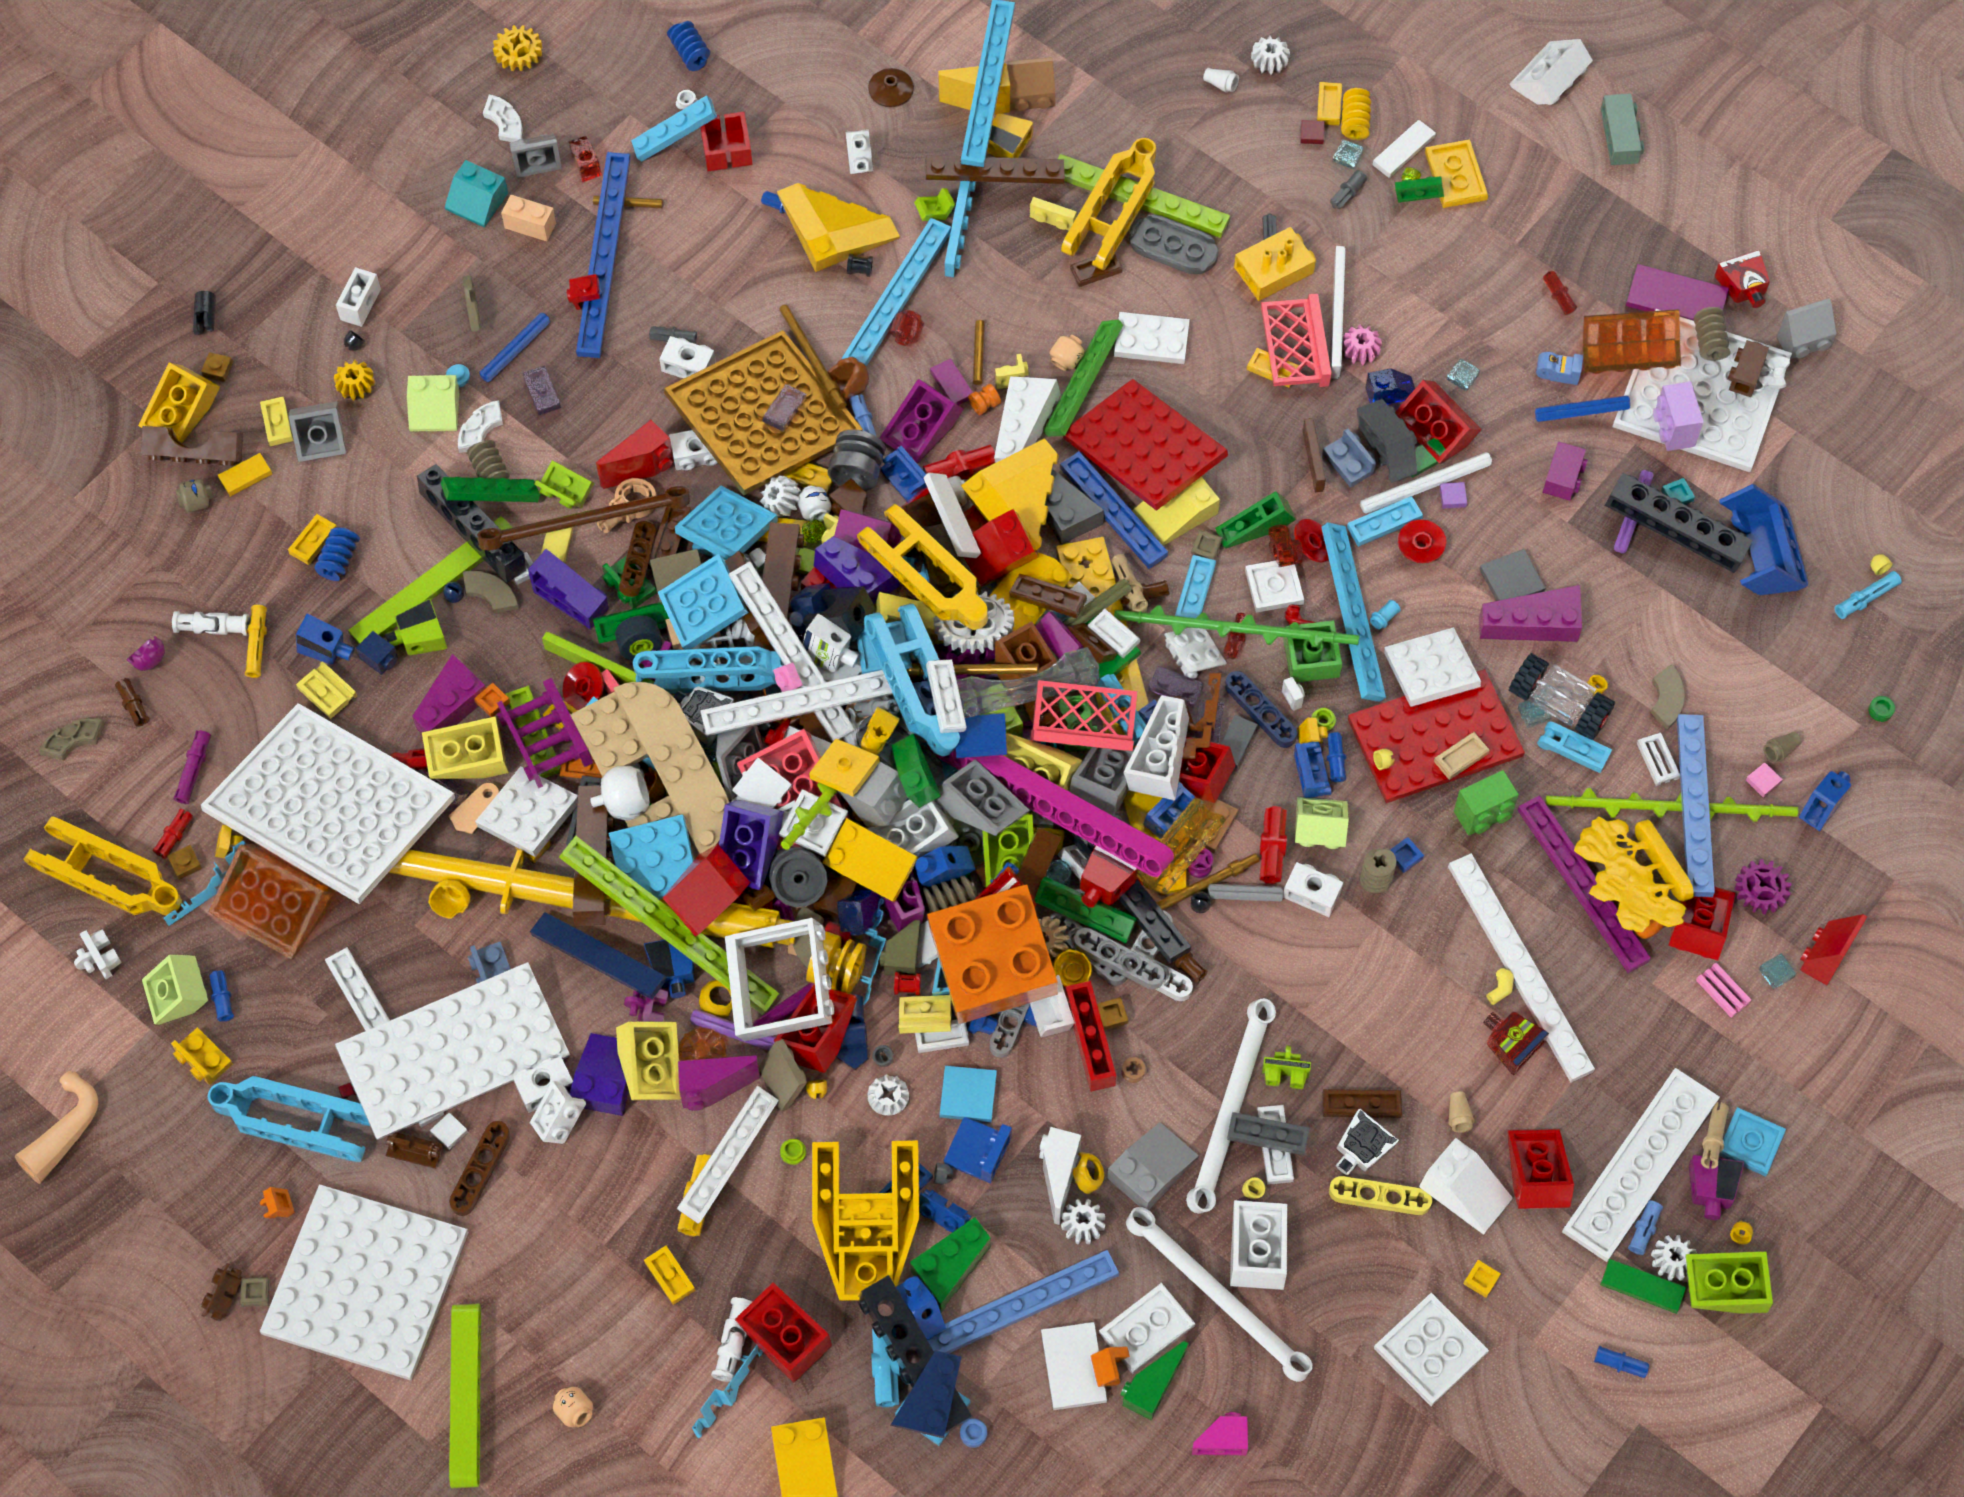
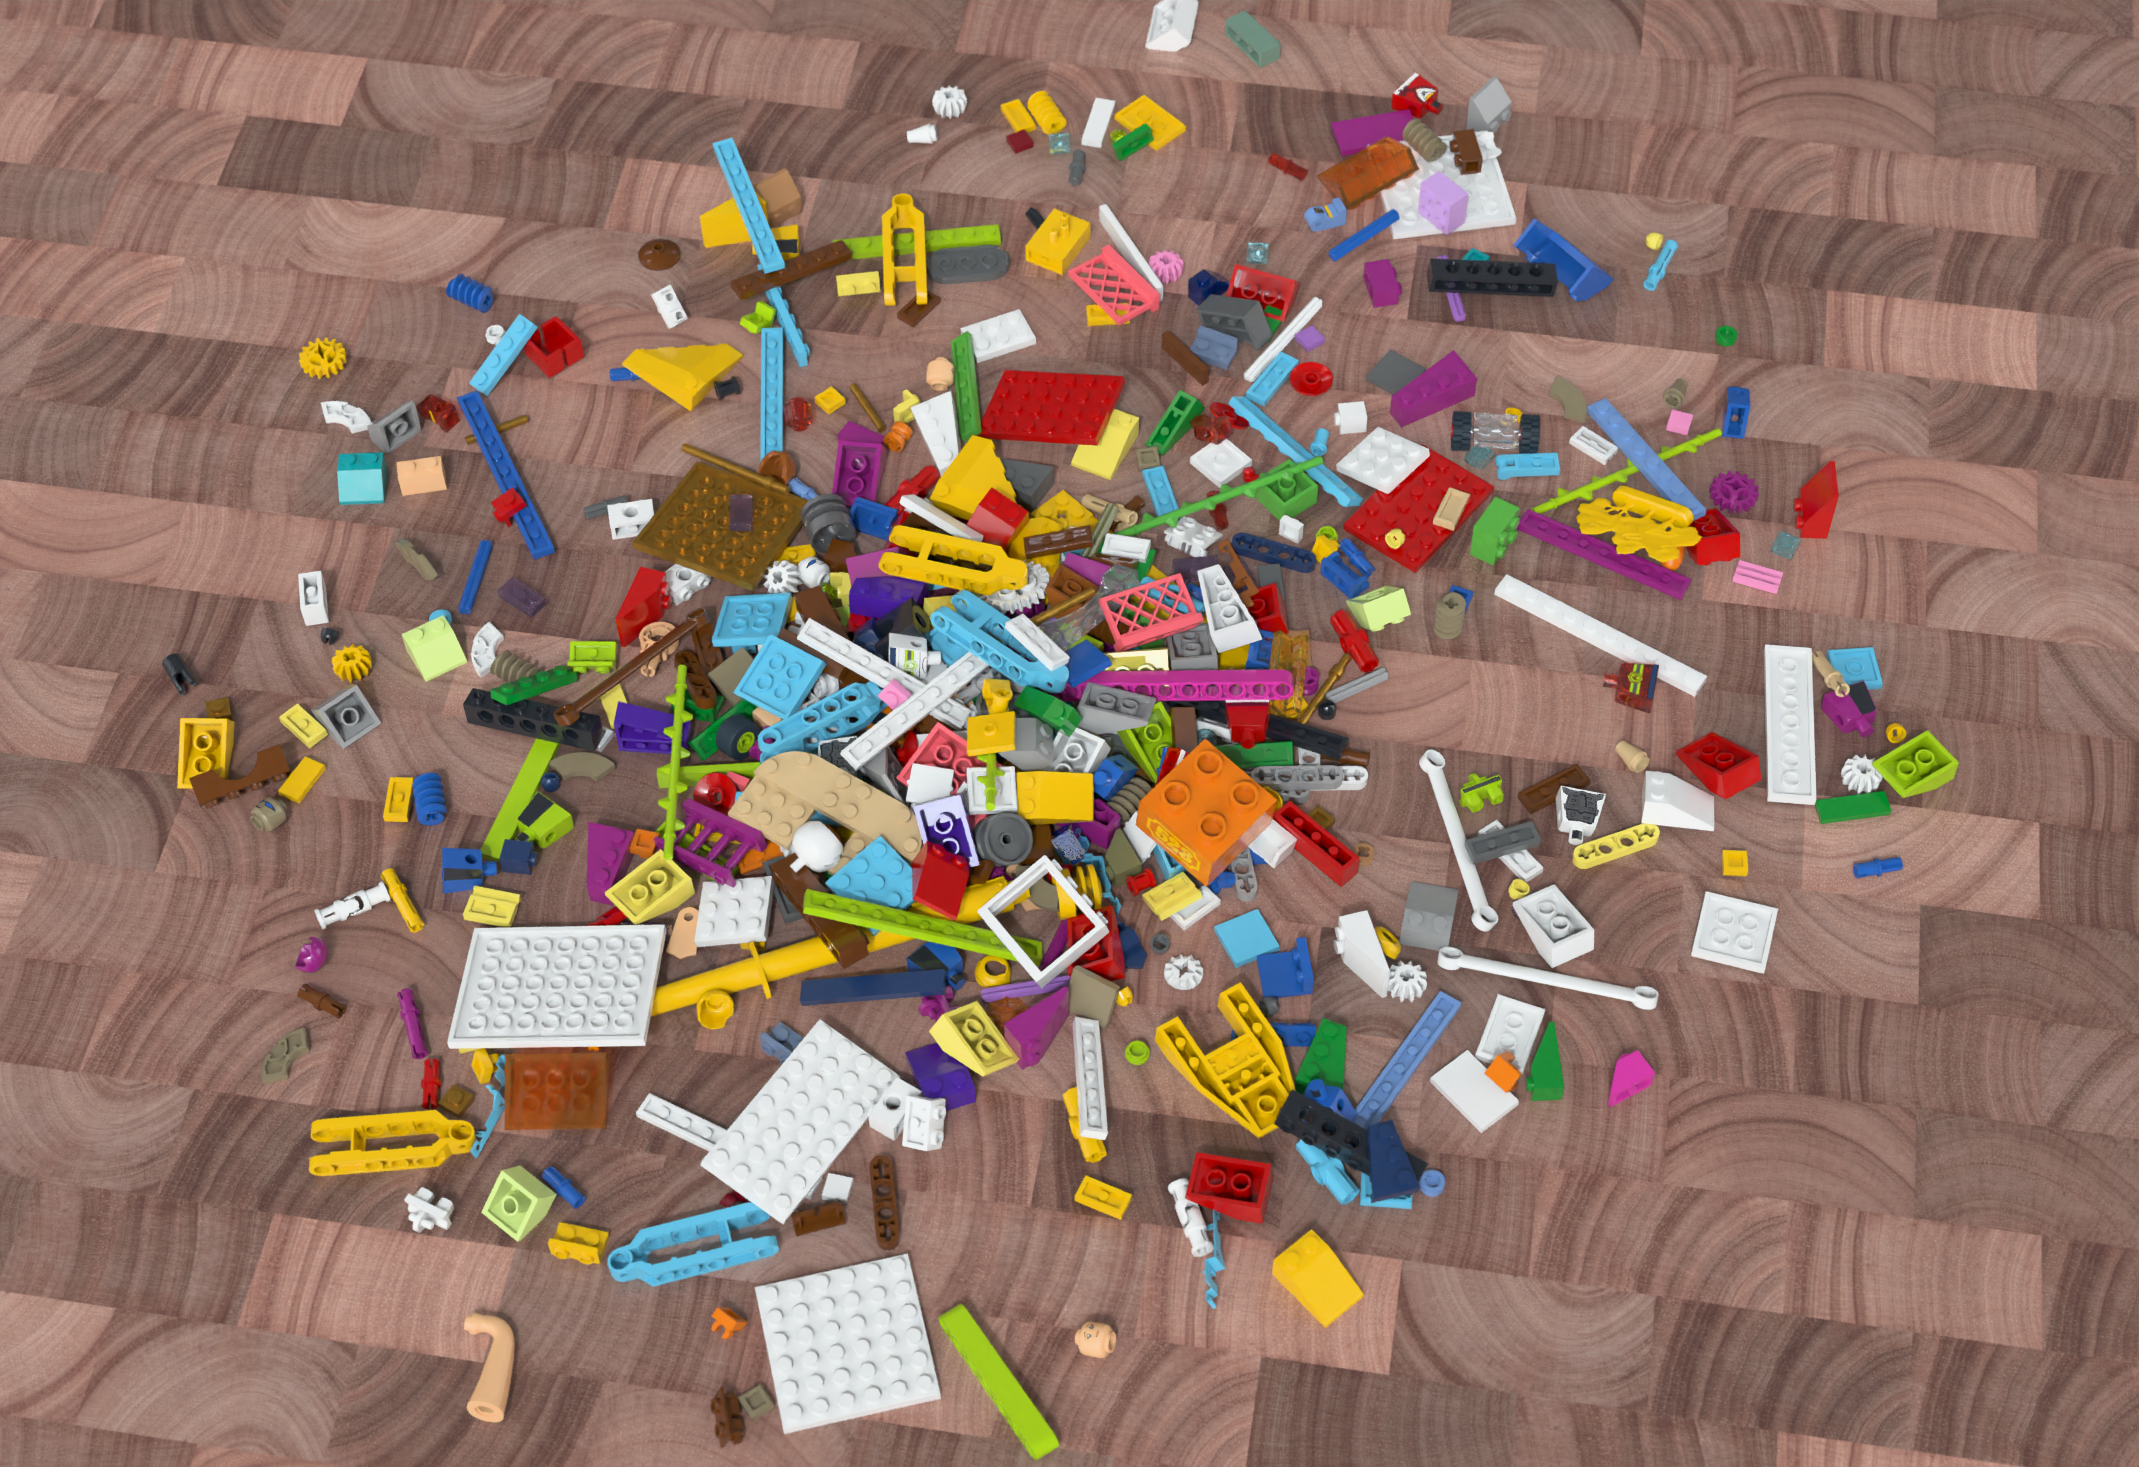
camera: 30 degrees left, 10 degrees down
blue plate [1060,451,1168,569] -> none
white brick [1283,862,1343,917] -> none
light yellow arm [1486,968,1514,1005] -> none
medium blue pin [1628,1200,1663,1255] -> none
none -> lime plant [658,665,693,860]
none -> yellow plate [814,386,845,415]
none -> white brick [1334,401,1367,434]

